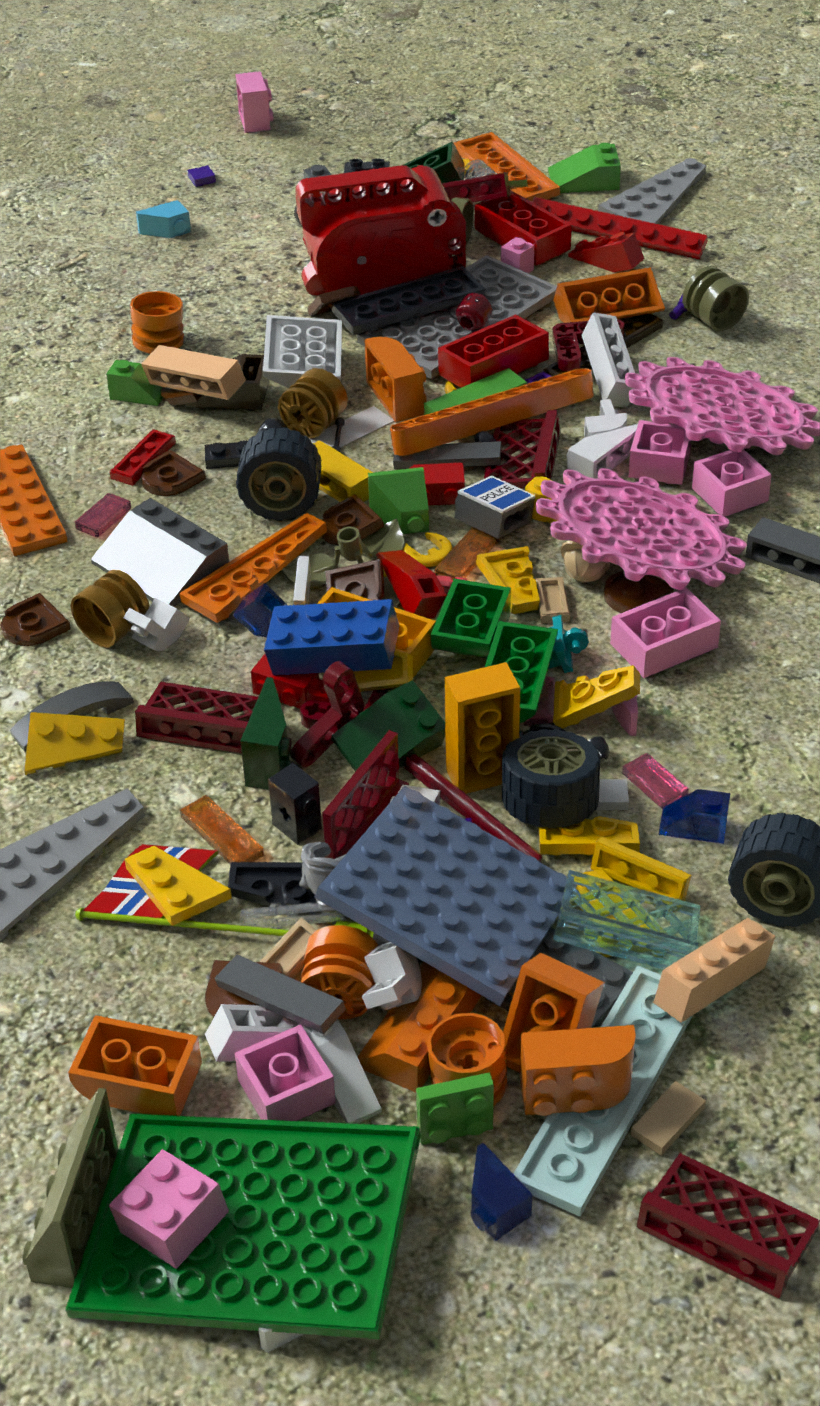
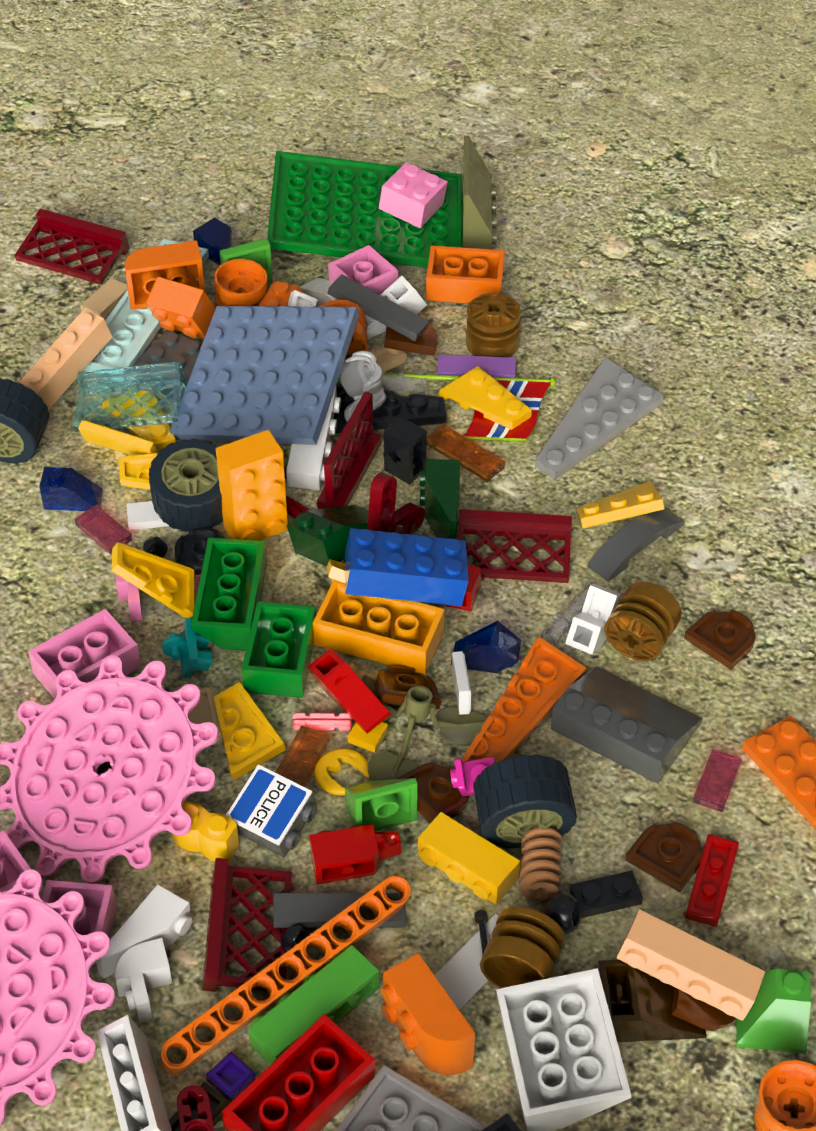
camera: 170 degrees right, 5 degrees up
none -> medium lavender tile [437,355,516,378]
none -> dark pink bracket [450,757,495,797]
none -> pearl gold wheel [466,293,521,357]
none -> clear pin [540,581,599,647]

